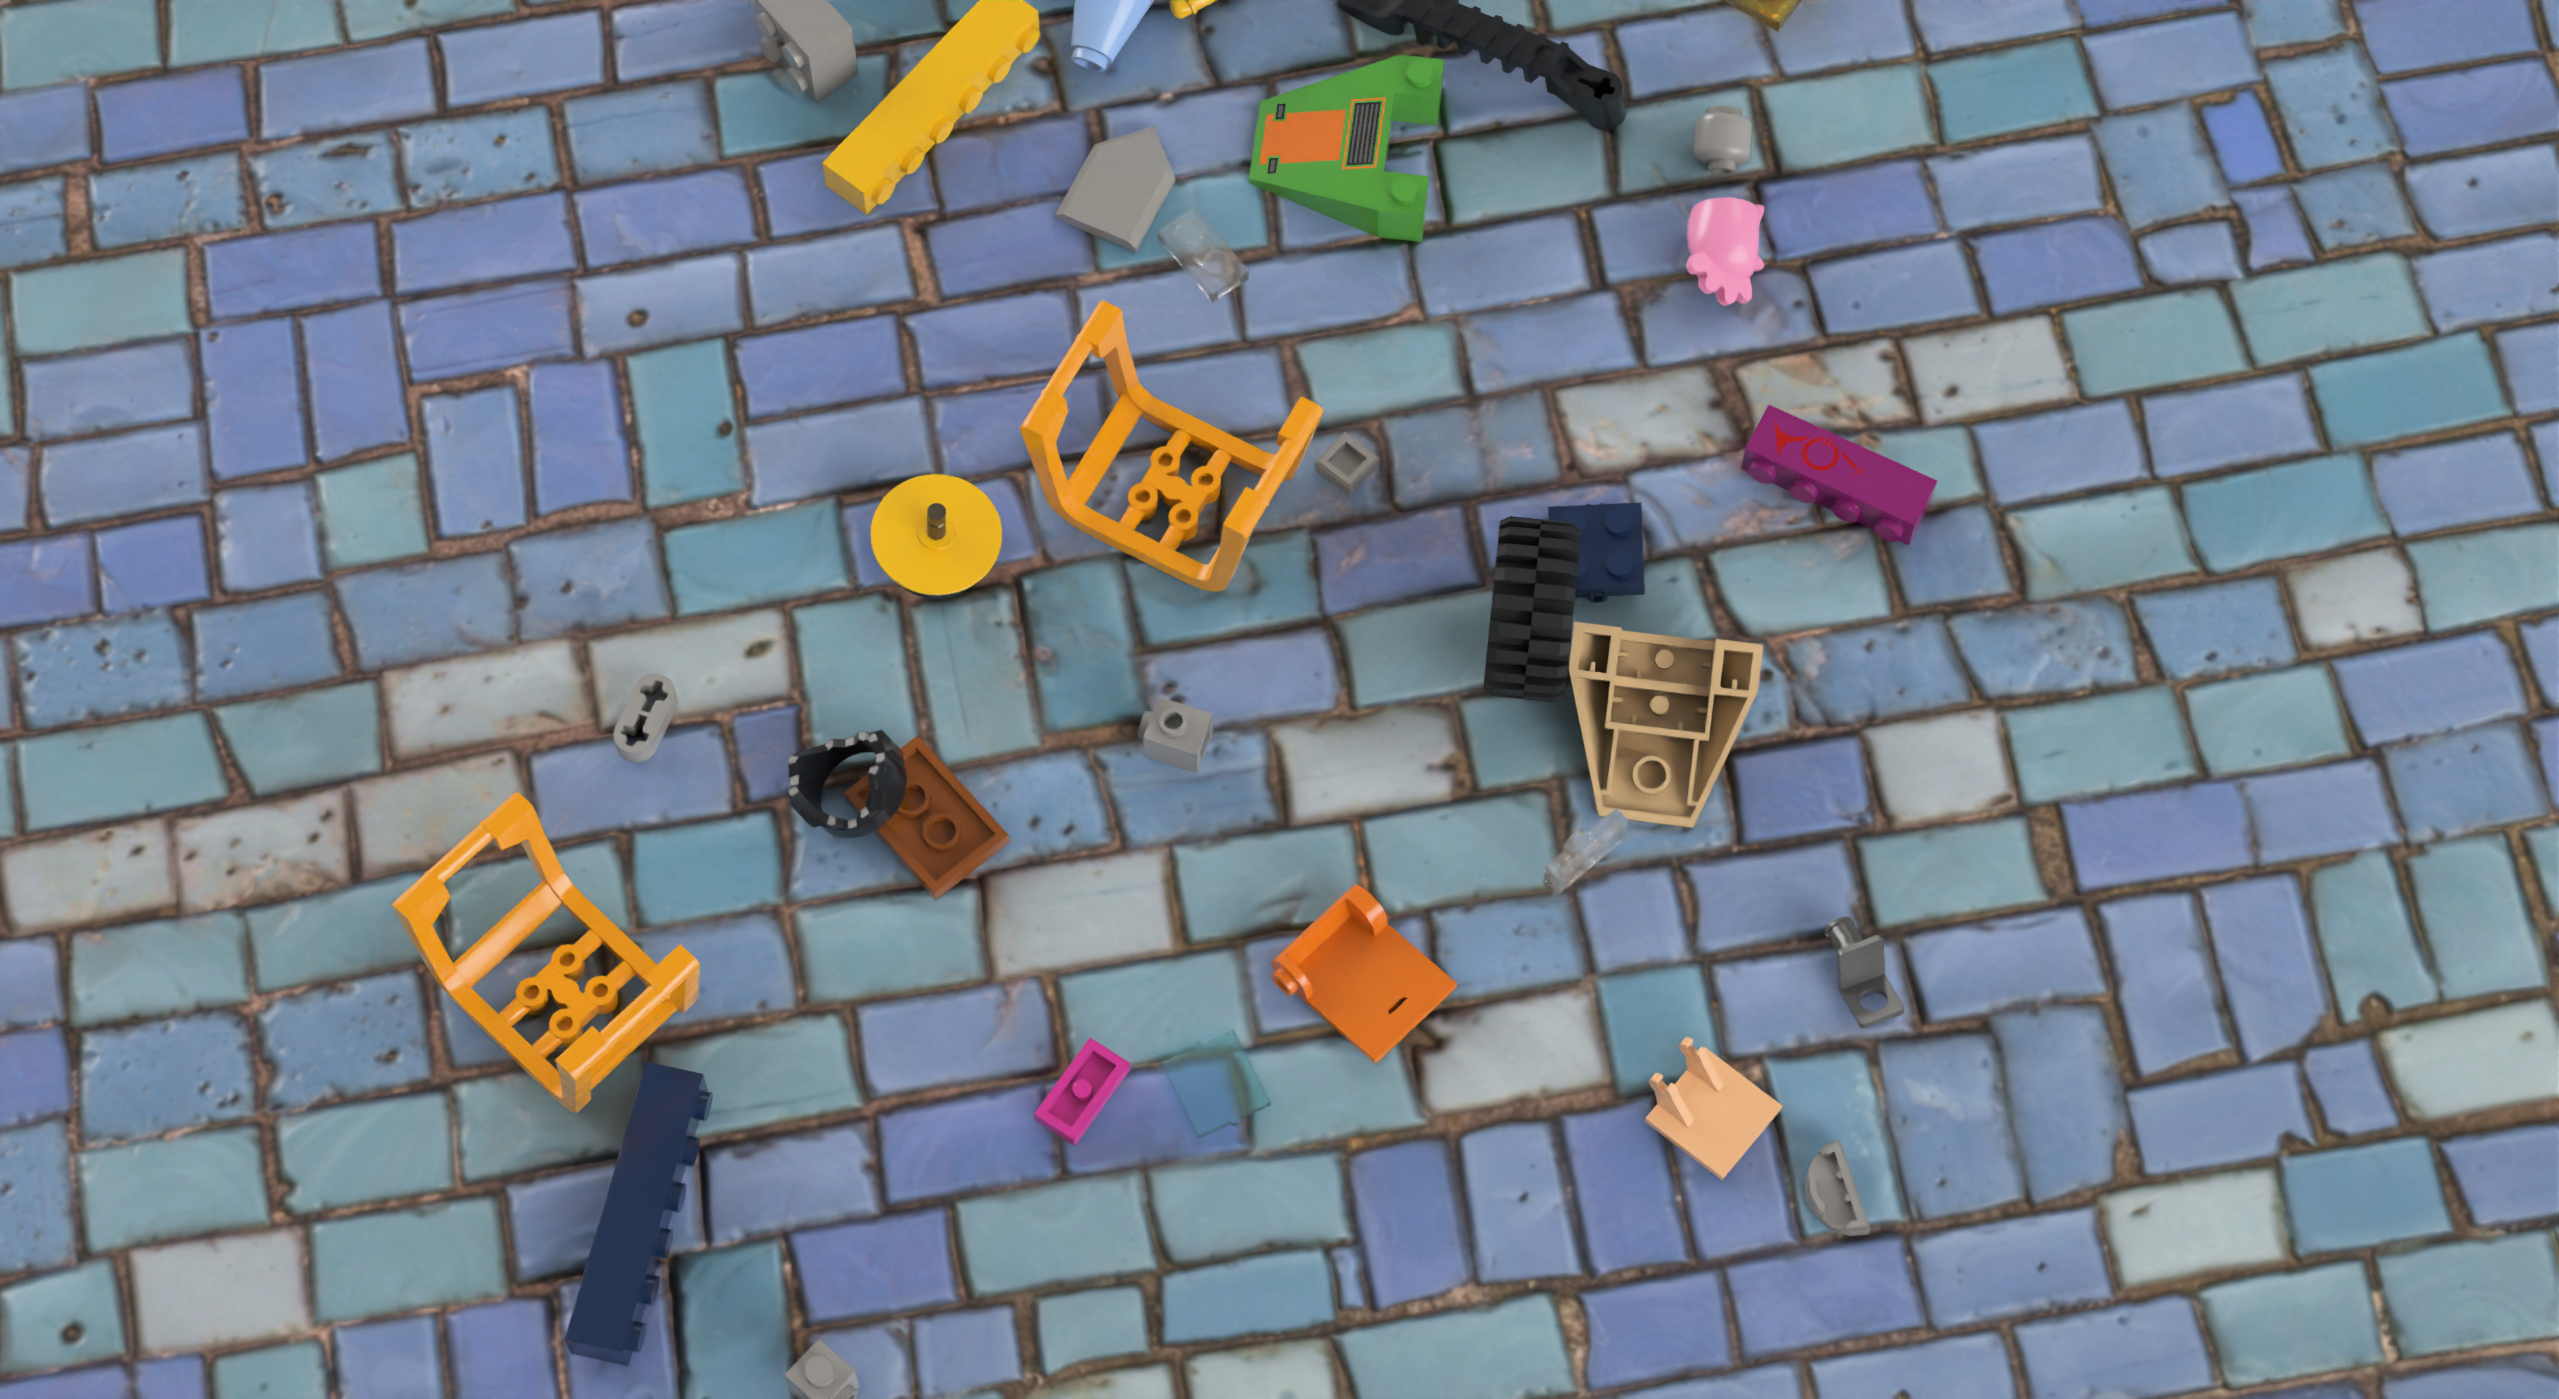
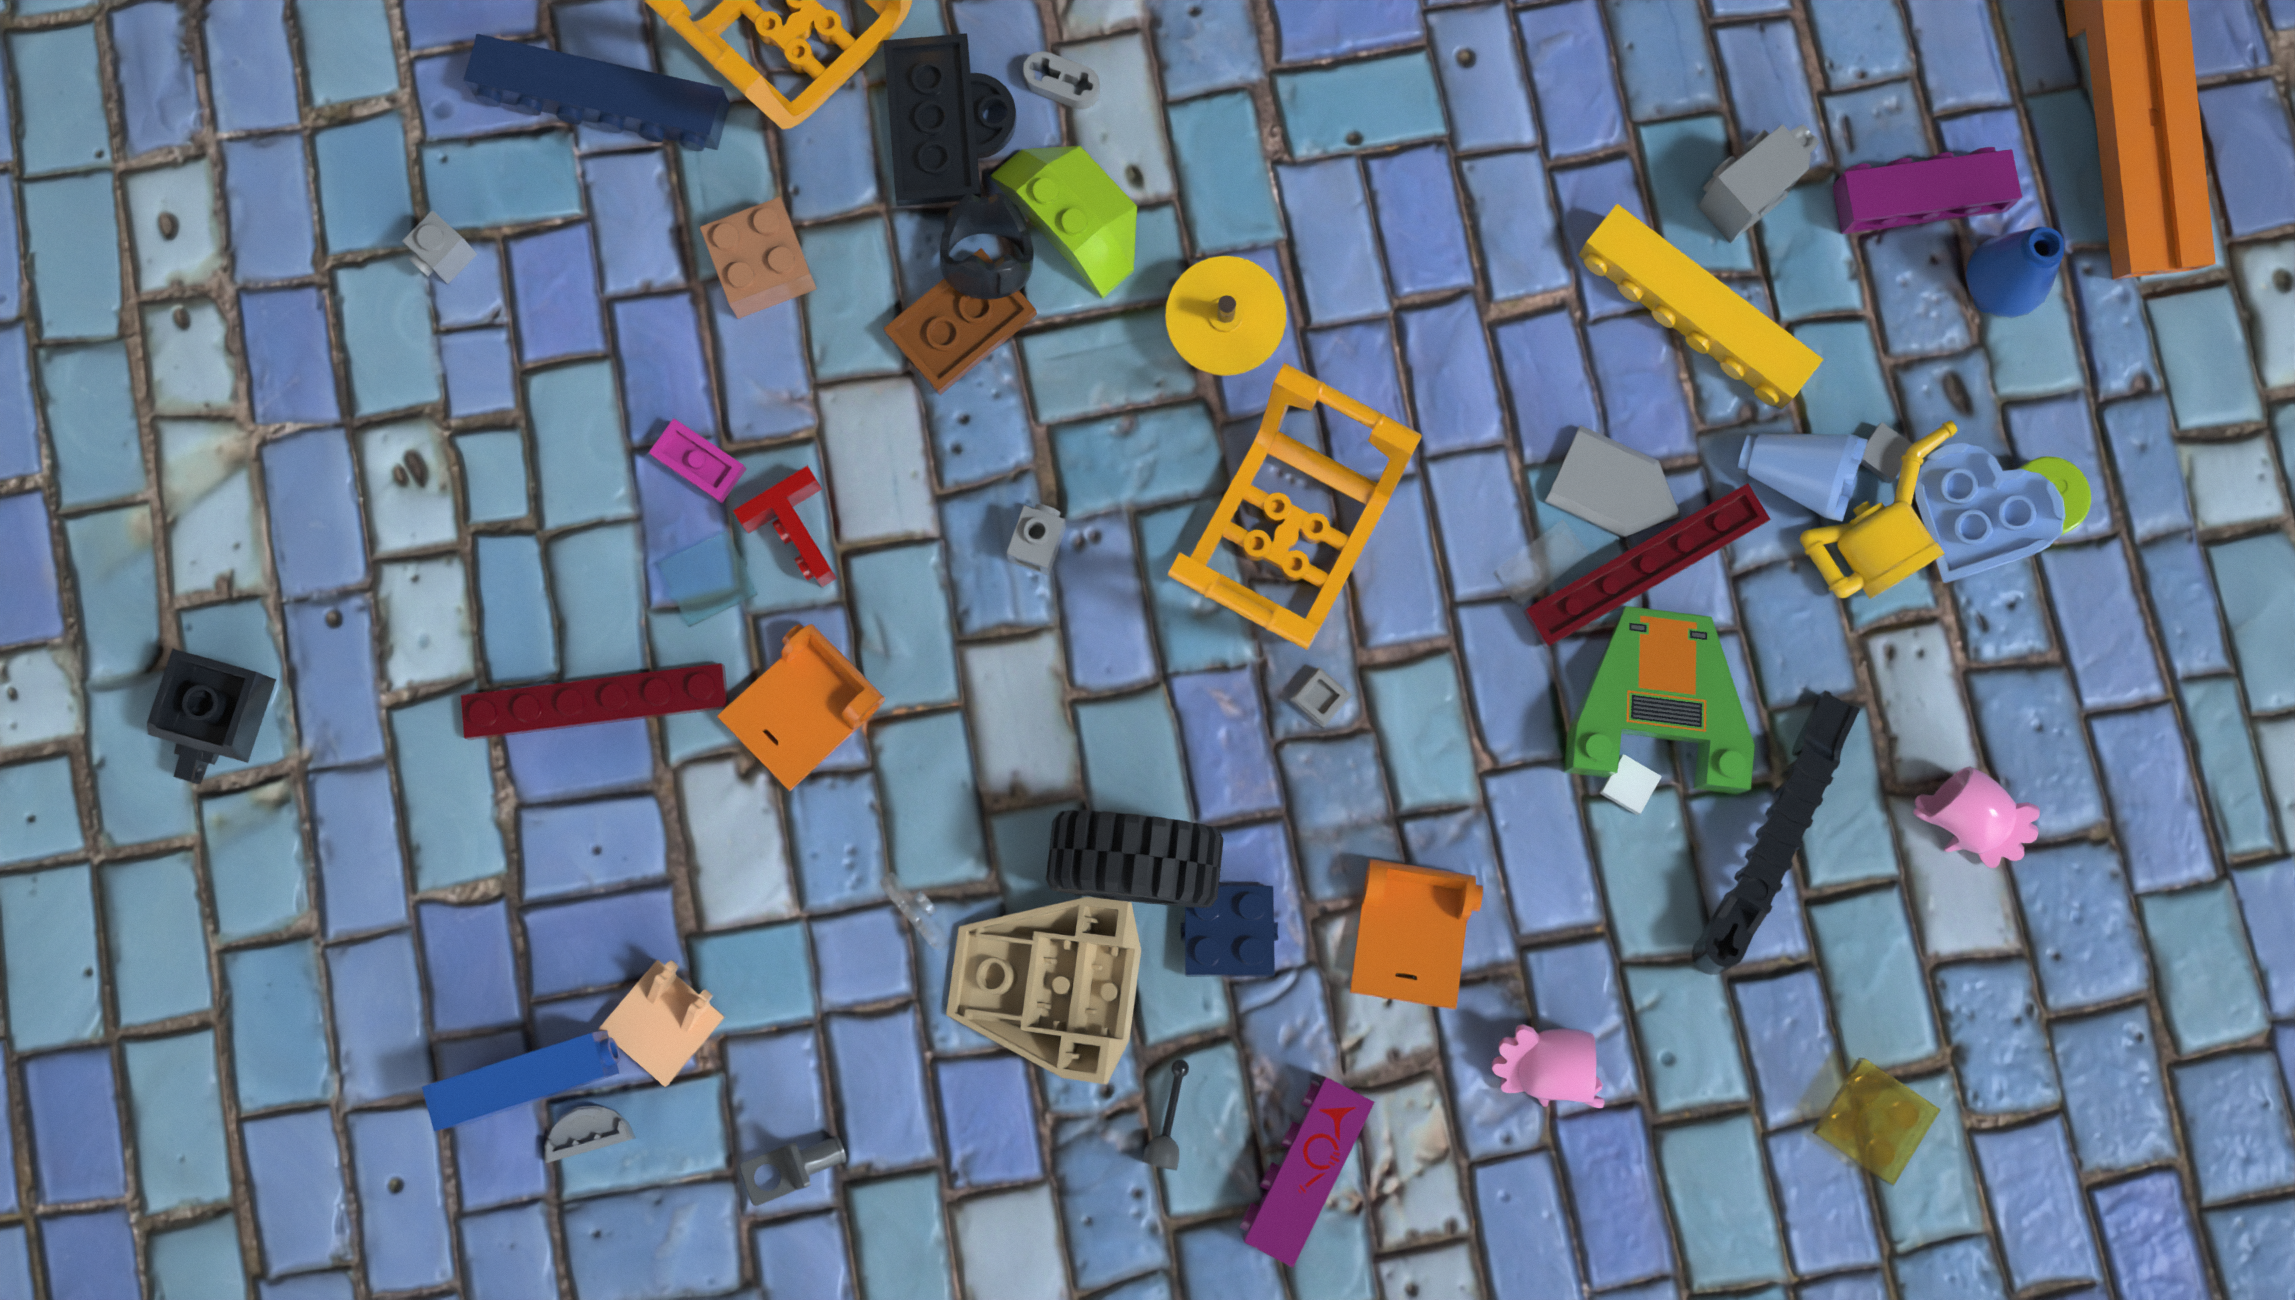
camera: 90 degrees right, 15 degrees up
light grey head [1693,106,1753,175] -> none
none -> blue slope [422,1030,620,1131]
none -> dark red plate [461,663,729,740]
none -> nougat brick [700,197,817,319]
none -> red bracket [733,465,837,587]
none -> black plate [883,33,1017,206]
none -> lime wedge [990,146,1137,299]
none -> hinge [1142,1060,1189,1171]
none -> orange door [1349,859,1483,1010]
none -> dark red plate [1523,483,1771,649]
none -> white tile [1599,754,1662,815]

